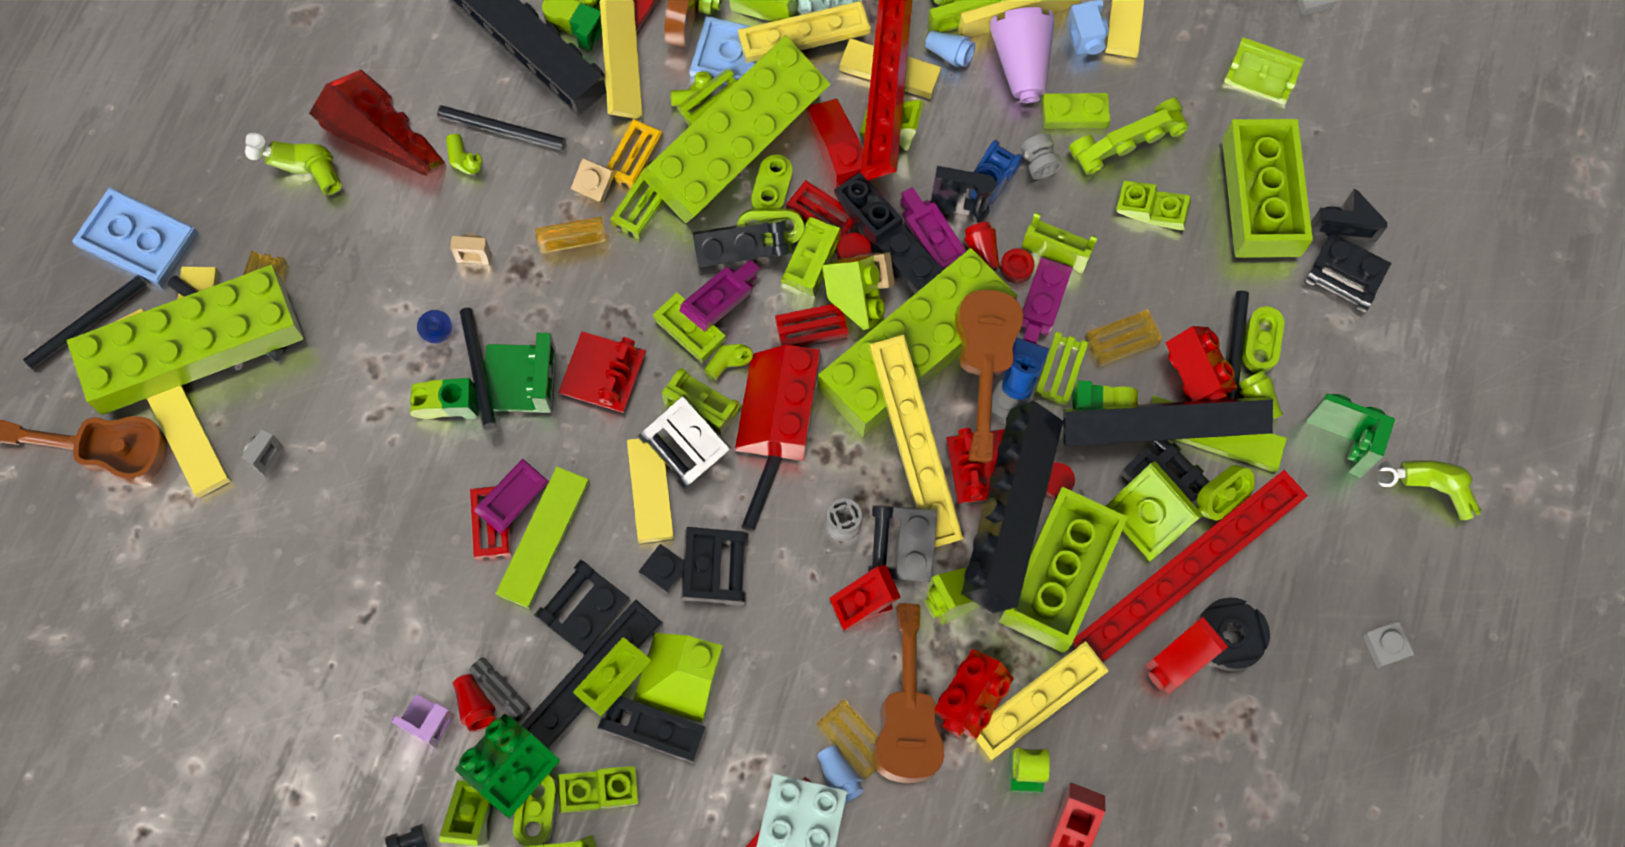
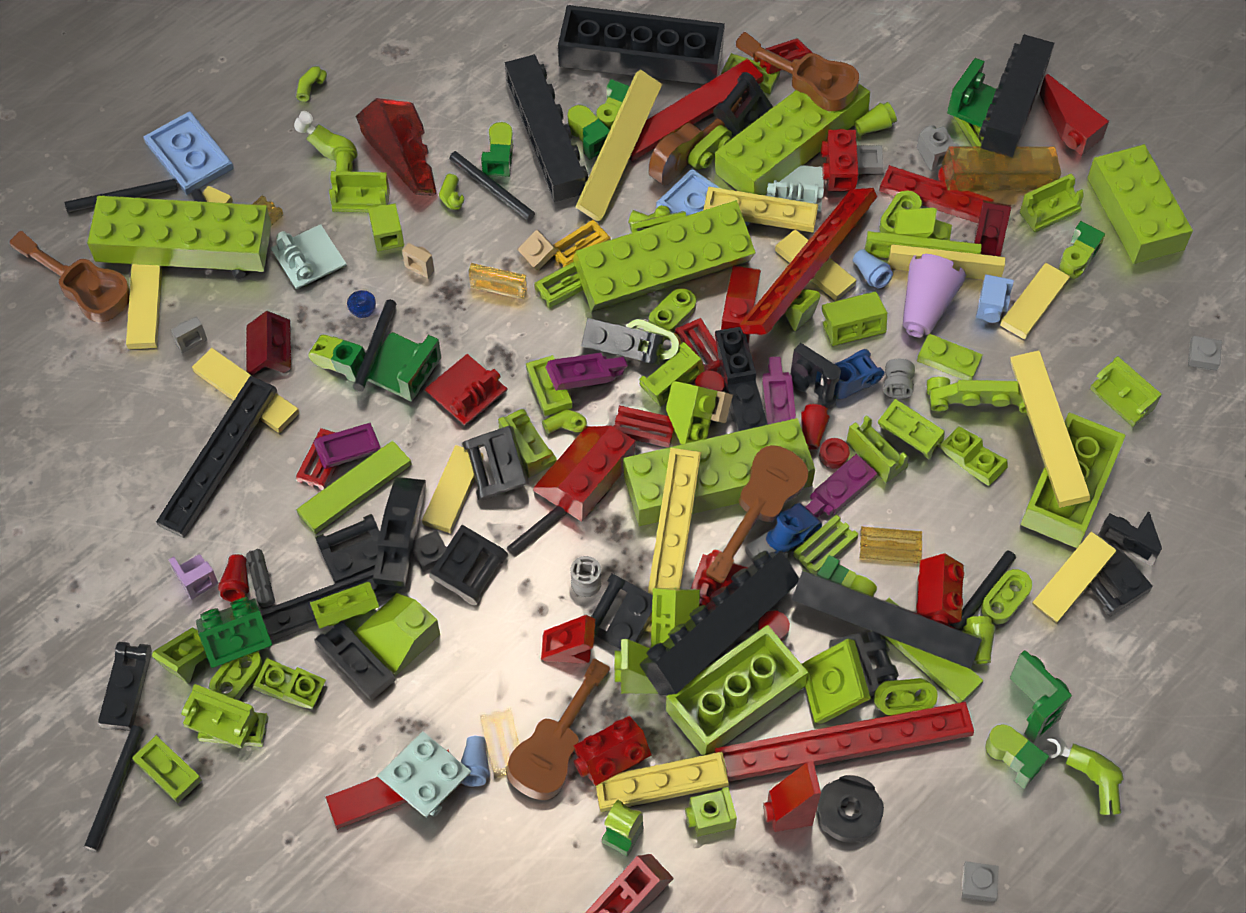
camera: 30 degrees right, 10 degrees down
none -> black tile [156,375,277,538]
none -> light yellow tile [192,348,299,434]
none -> dark red panel [246,310,291,375]
none -> light aqua hinge [271,224,347,289]
none -> lime arm [296,66,327,102]
none -> lime hinge [329,171,390,213]
none -> lime brick [368,203,404,252]
none -> black slope [373,477,426,587]
none -> green leg [481,122,514,177]
none -> lime hinge [651,588,700,648]
none -> lime brick [685,787,737,837]
none -> lime hinge [822,291,888,346]
none -> lime hinge [878,399,945,459]
none -> leg [985,724,1049,789]
none -> light yellow tile [1010,350,1090,508]
none -> light yellow tile [1032,531,1116,624]

